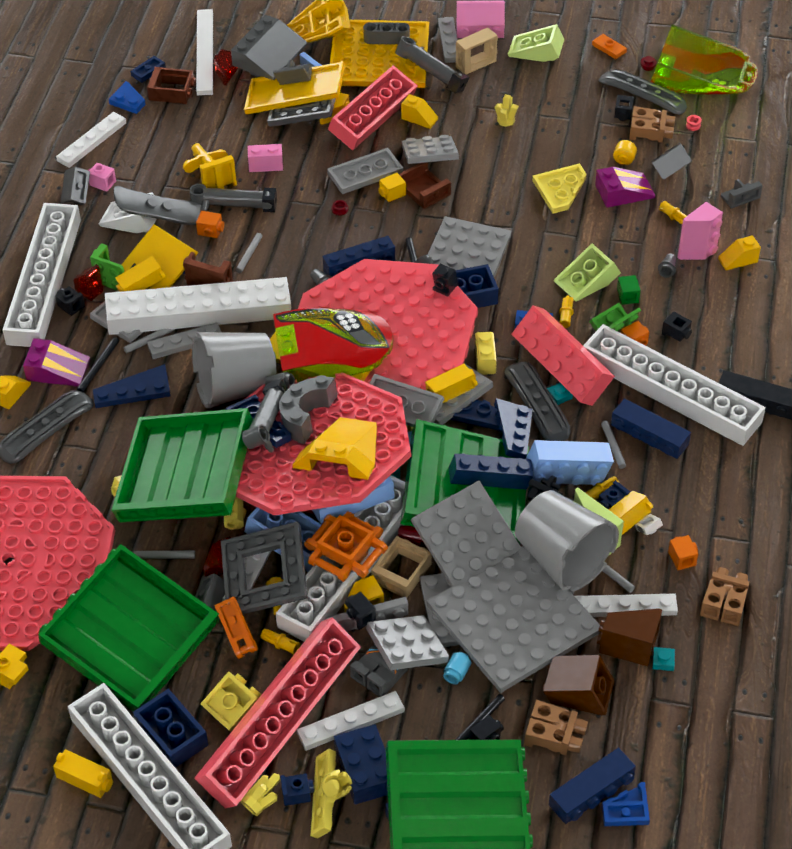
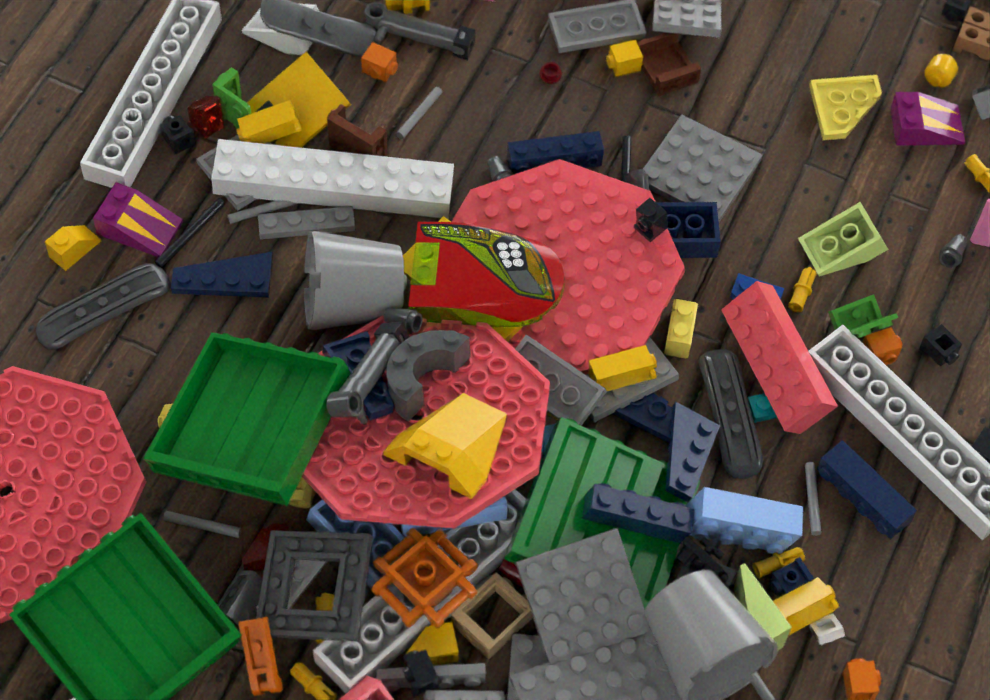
camera: 10 degrees right, 10 degrees up
green panel [617,275,641,305] -> none

